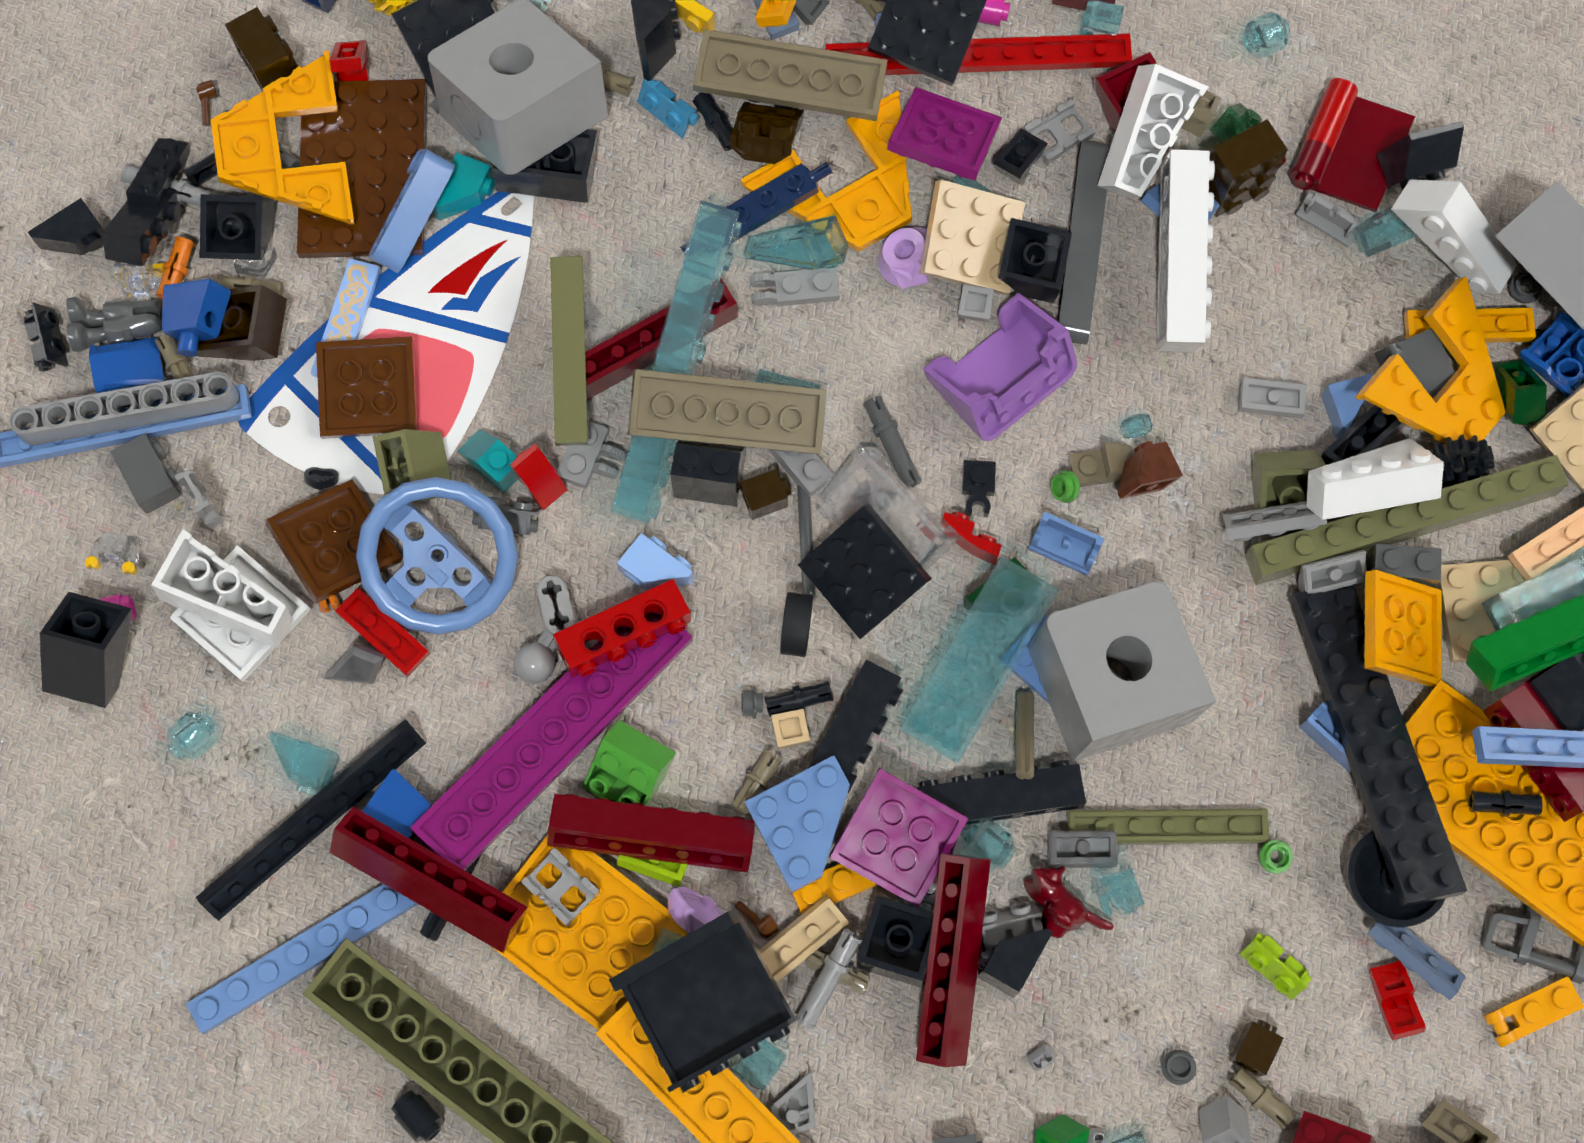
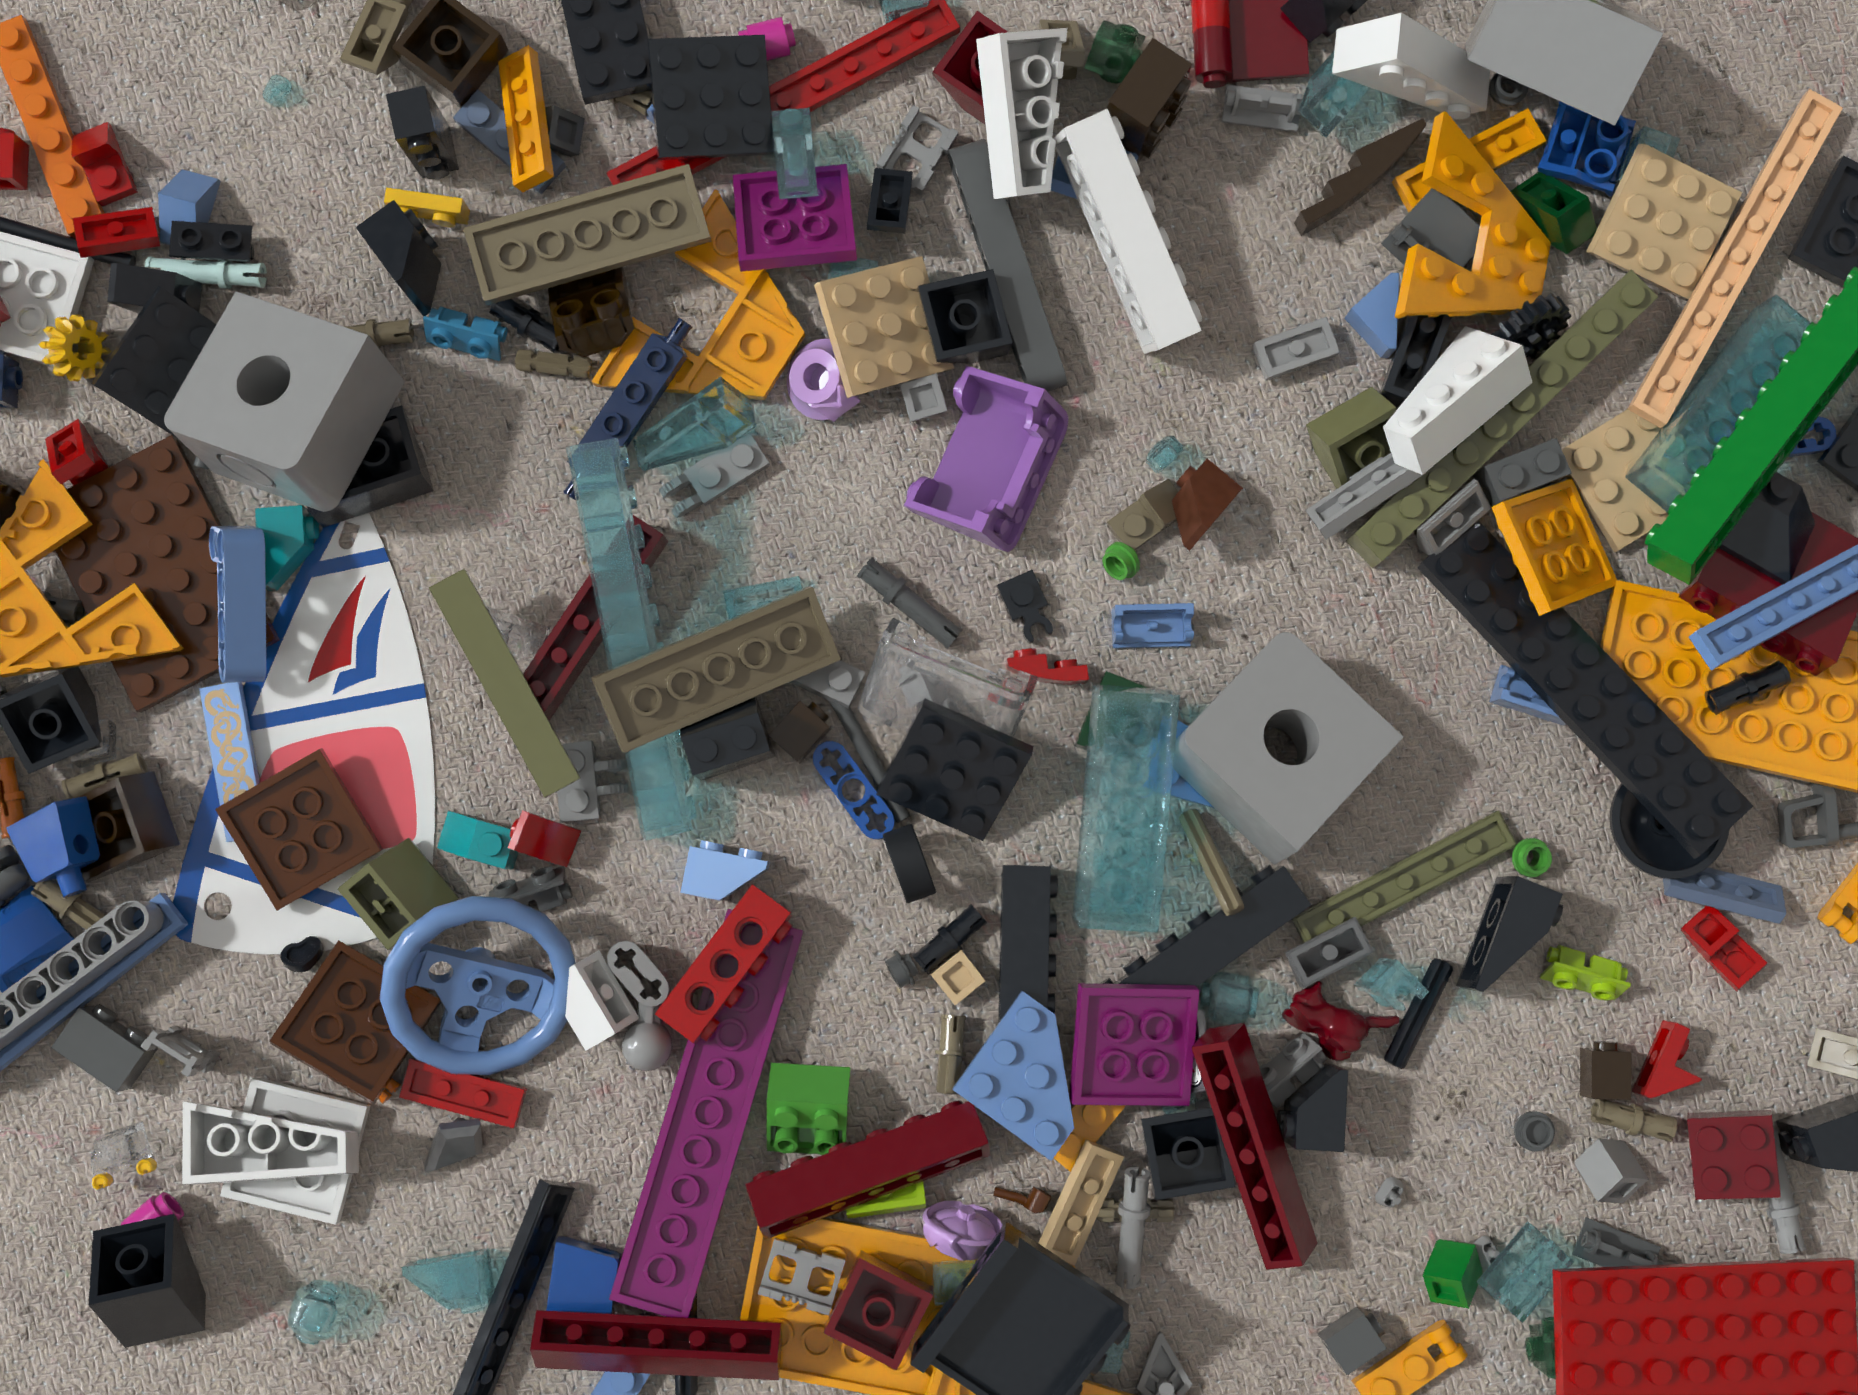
camera: 30 degrees left, 10 degrees up
none -> dark tan axle [515,349,592,378]
none -> white slope [565,950,639,1051]
none -> clear light blue slope [771,108,818,199]
none -> blue beam [813,741,895,840]
none -> dark red brick [823,1250,933,1370]
none -> dark brown slope [1294,118,1427,236]
none -> black axle [1384,958,1453,1069]
none -> black slope [1456,876,1563,992]
none -> red slope [1632,1020,1702,1099]

